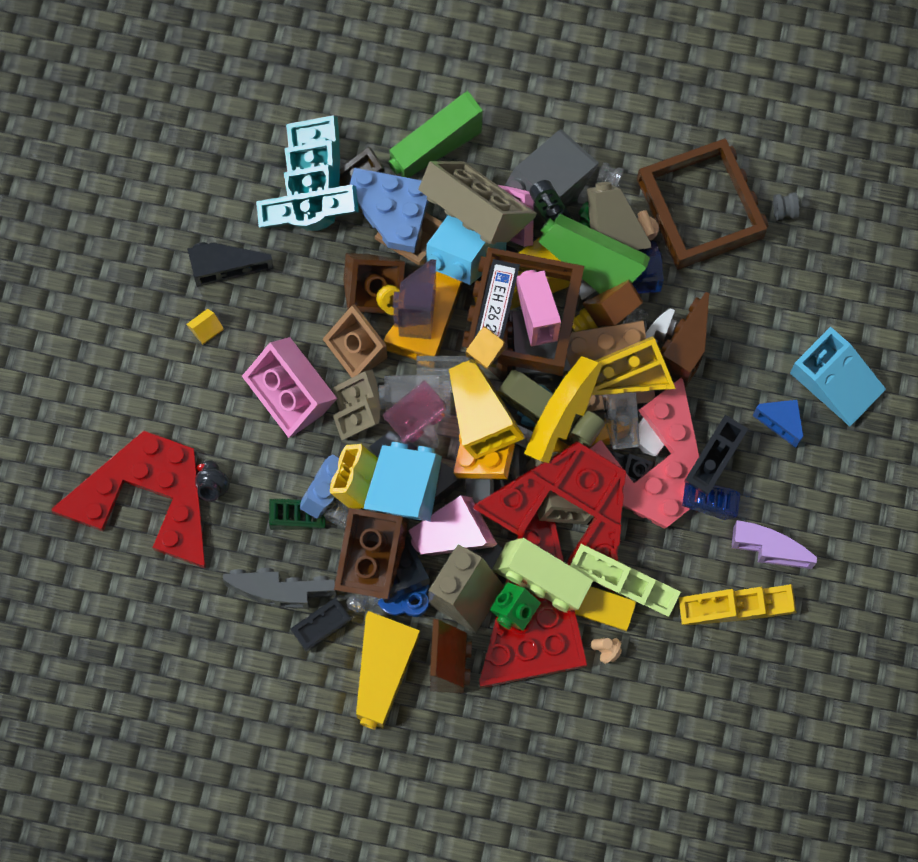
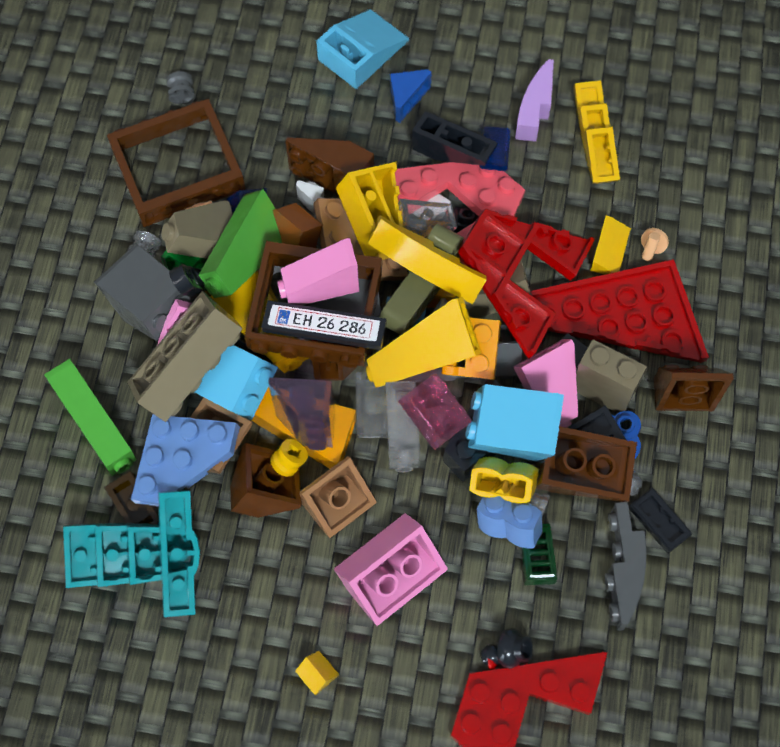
camera: 90 degrees left, 5 degrees down
black slope [187,242,274,287] -> none
dark tan slope [332,370,380,440] -> none
yellow slope [356,611,420,730] -> none
slope [466,326,505,369] -> none
green brick [490,582,541,631] -> none
yellowish green wedge [492,538,593,612] -> none
yellowish green slope [570,544,681,617] -> none

